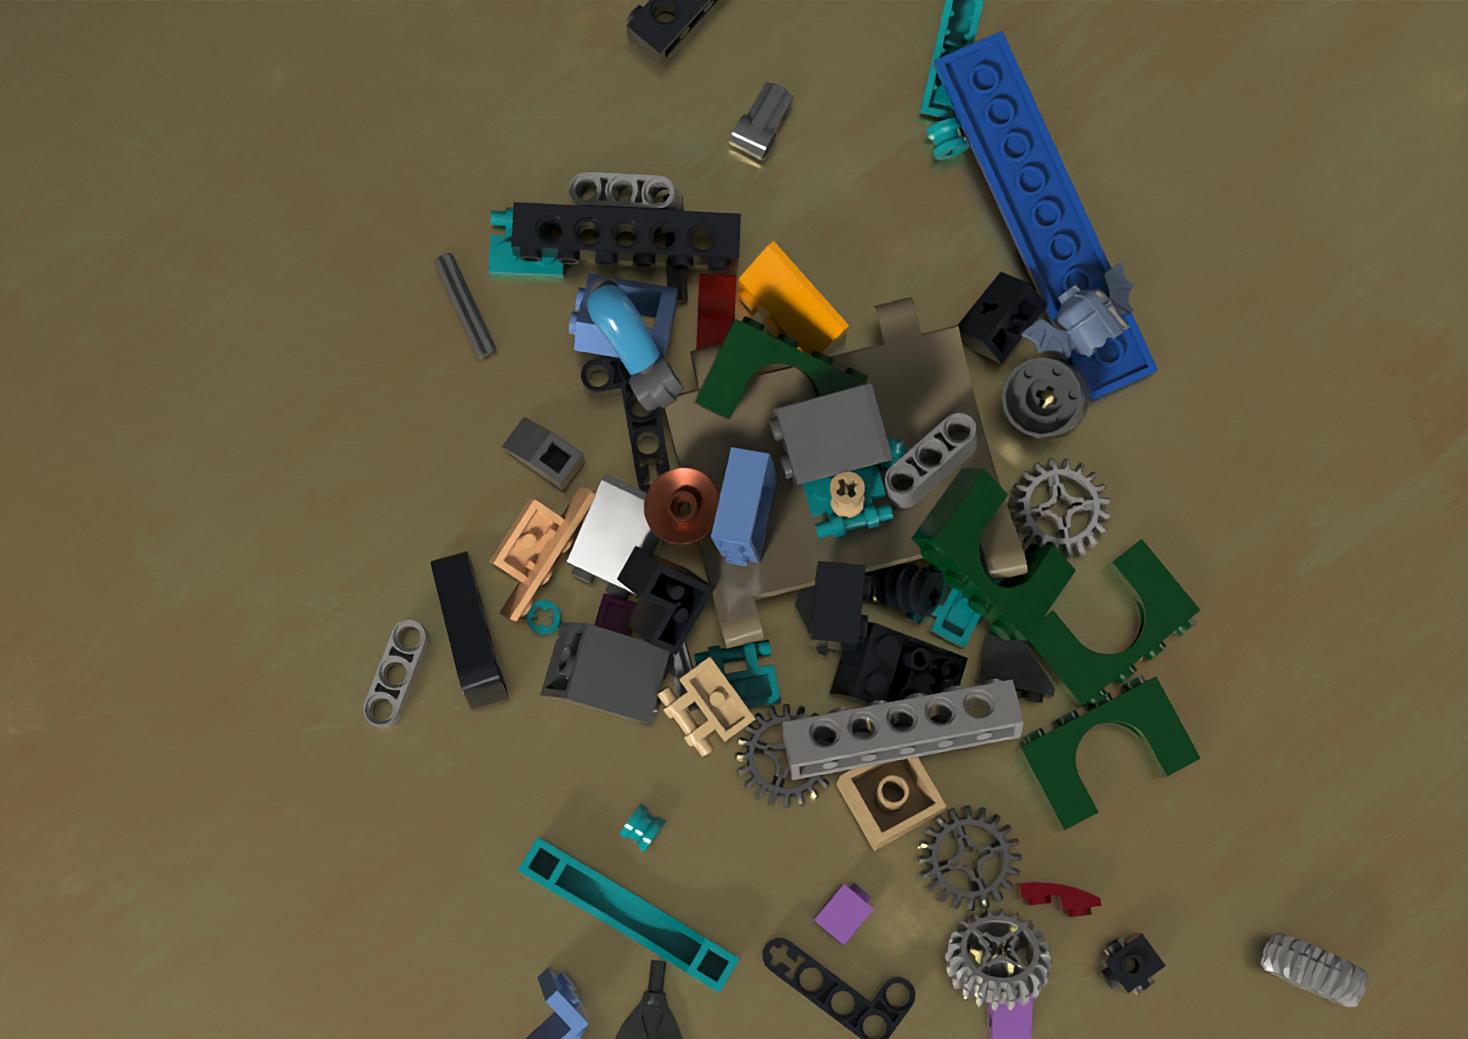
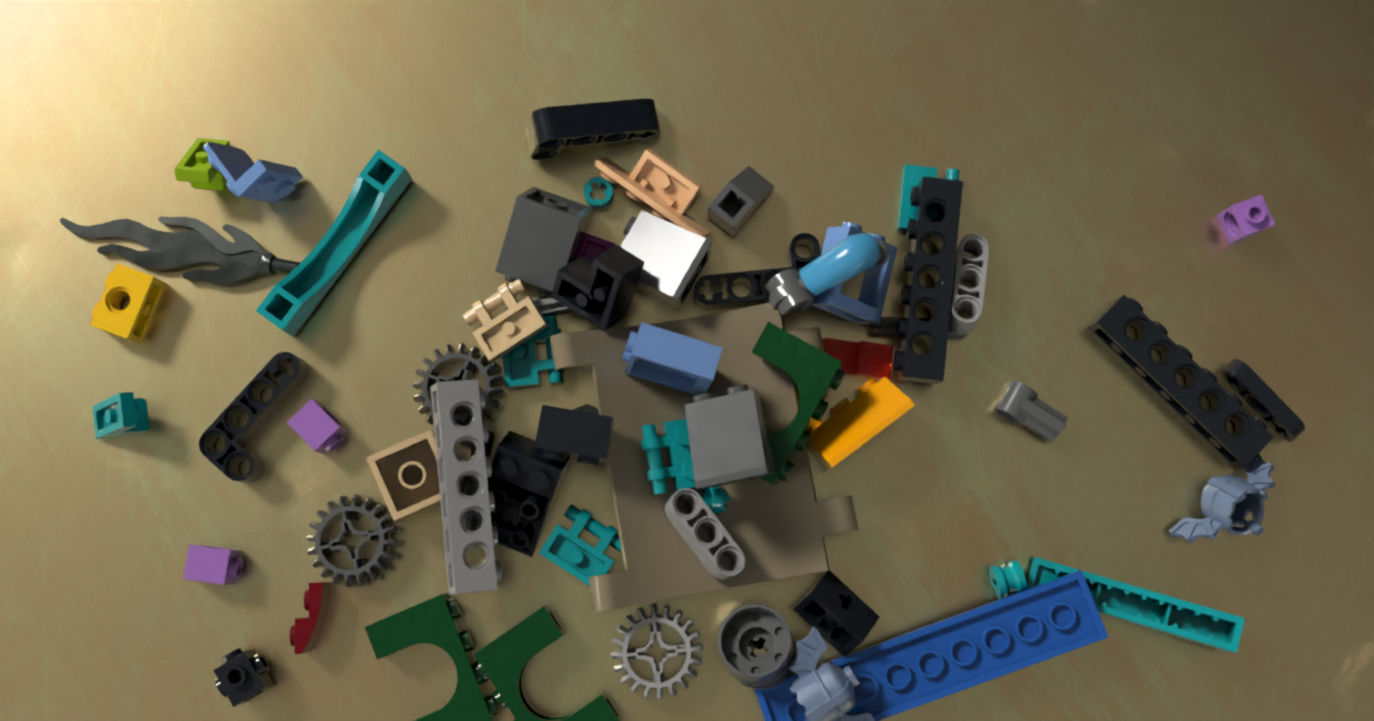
camera: 95 degrees right, 0 degrees up
light grey beam [363,619,430,729] -> none
dark grey axle [434,253,496,358] -> none
teal wheel [619,803,666,852] -> none
copper dish [644,468,720,545] -> none
tan bush [830,471,865,518] -> none
black piece [864,563,946,617] -> none
dark green arch [911,468,1076,641] -> none
light grey gear [945,908,1052,1012] -> none
pearl dark grey slope [974,634,1055,703] -> none

